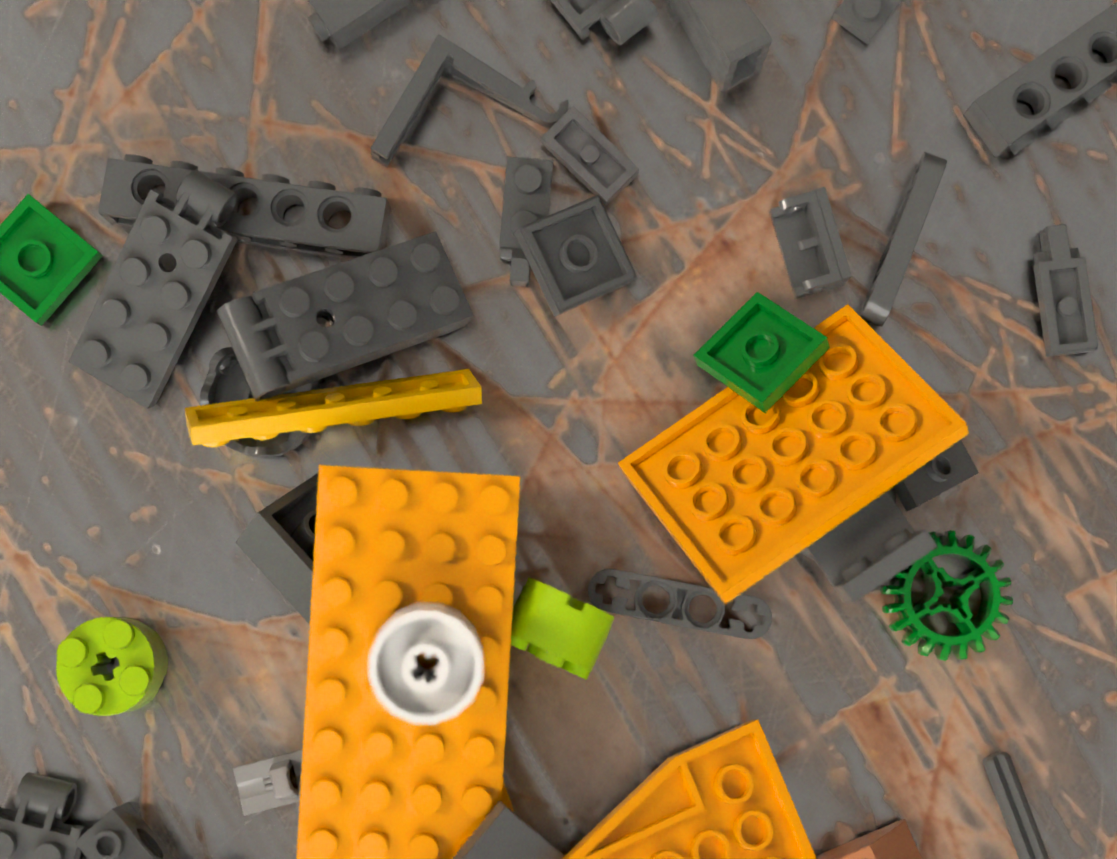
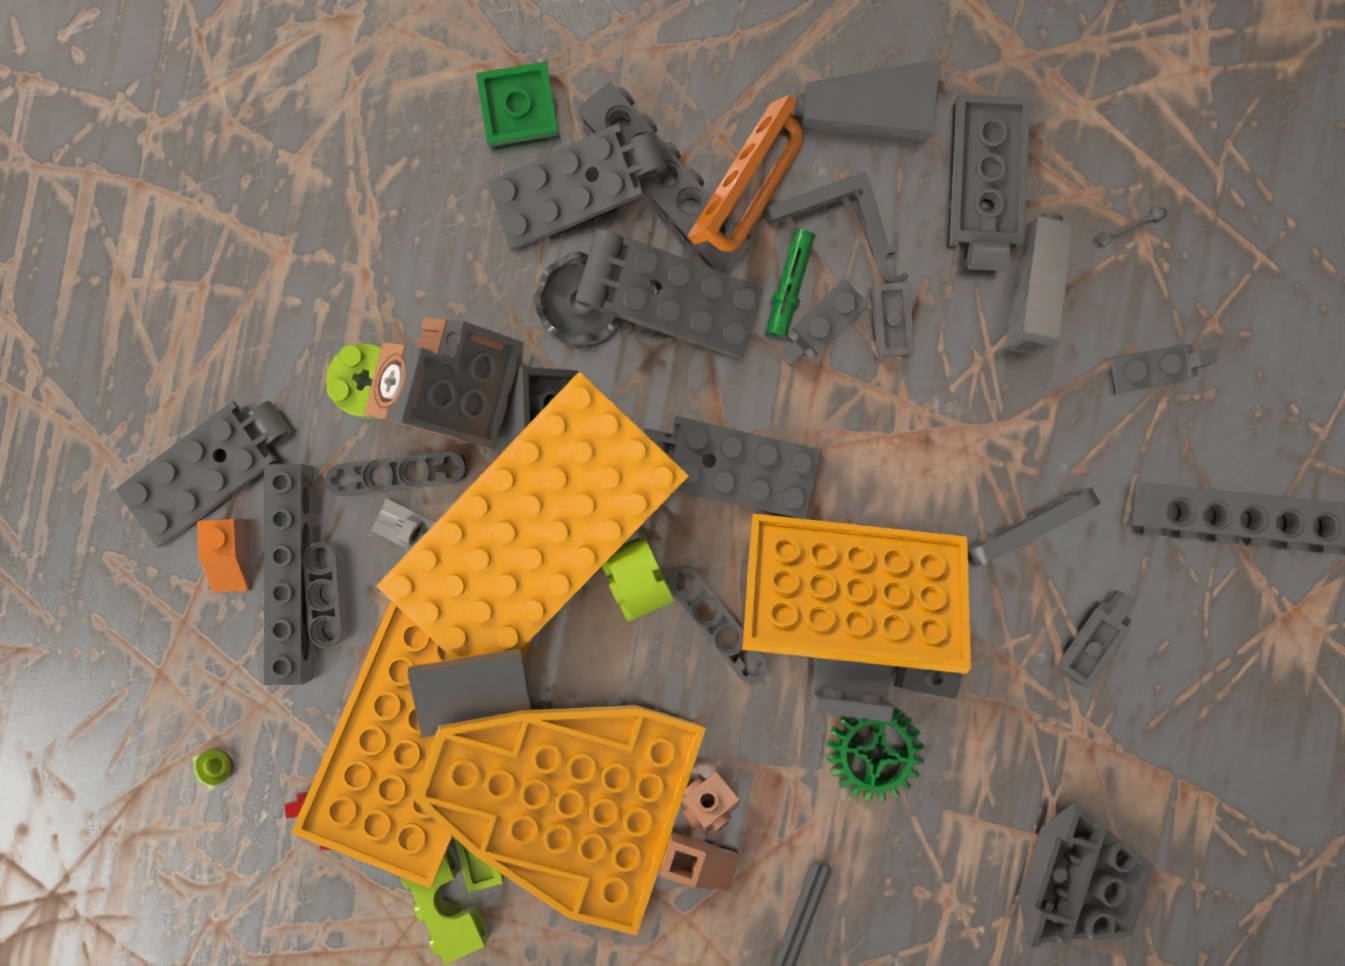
camera: 40 degrees right, 5 degrees up
yellow plate [185,369,482,447] -> none
white wheel [368,602,483,724] -> none
dark grey plate [514,195,638,317] -> none
green plate [693,292,830,413] -> none
dark grey hinge [769,187,852,299] -> none
none -> dark grey beam [325,451,467,496]
none -> dark grey piece [364,317,524,449]
none -> dark grey hinge [644,416,821,519]
none -> nougat brick [682,772,740,834]
none -> orange piece [687,94,804,252]
none -> green pin [766,229,816,339]

